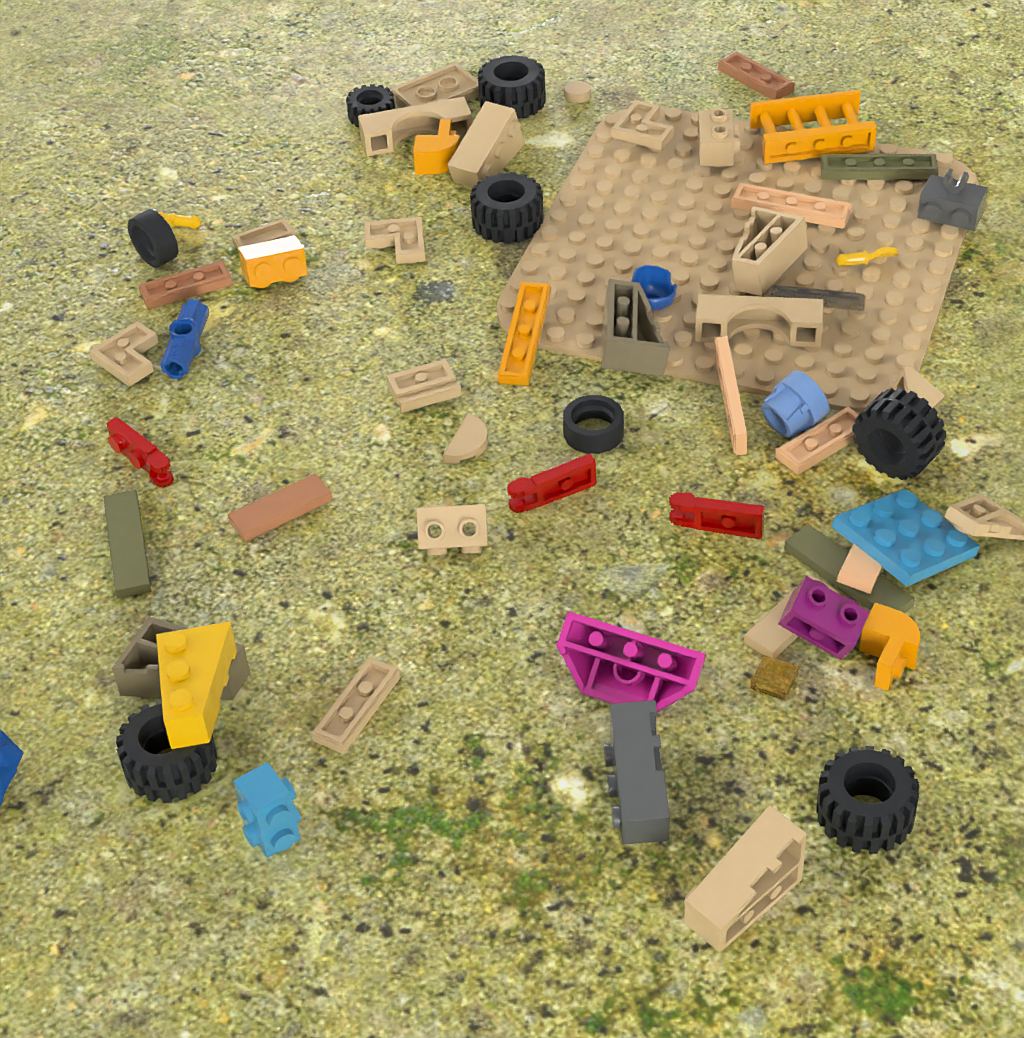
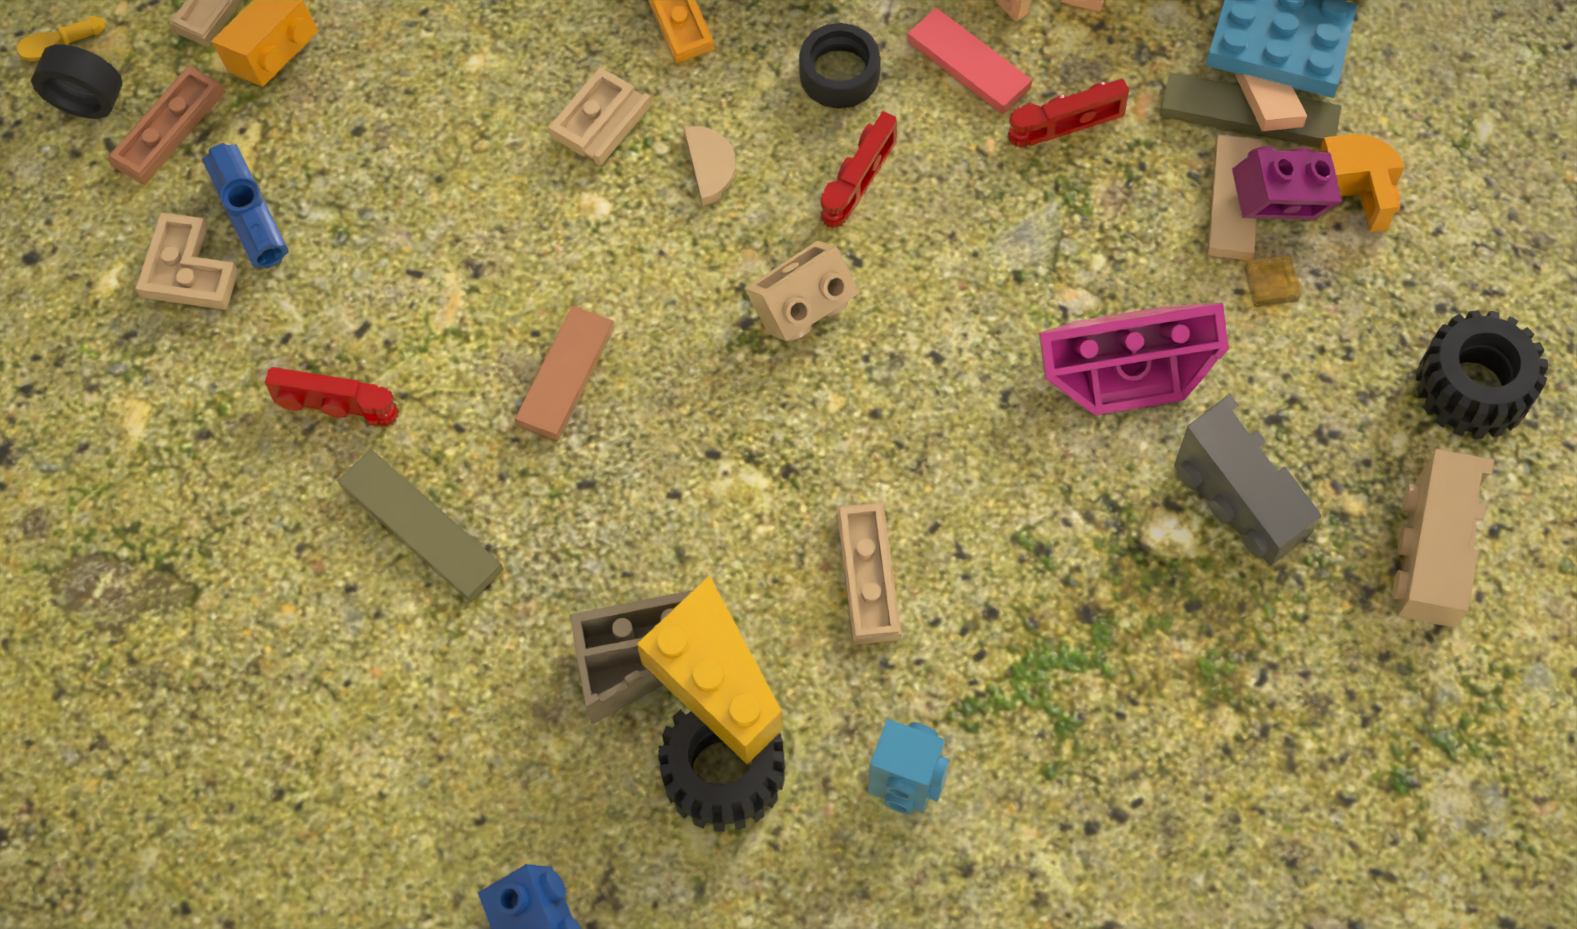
camera: 35 degrees left, 20 degrees up
none -> coral tile [907,7,1032,115]

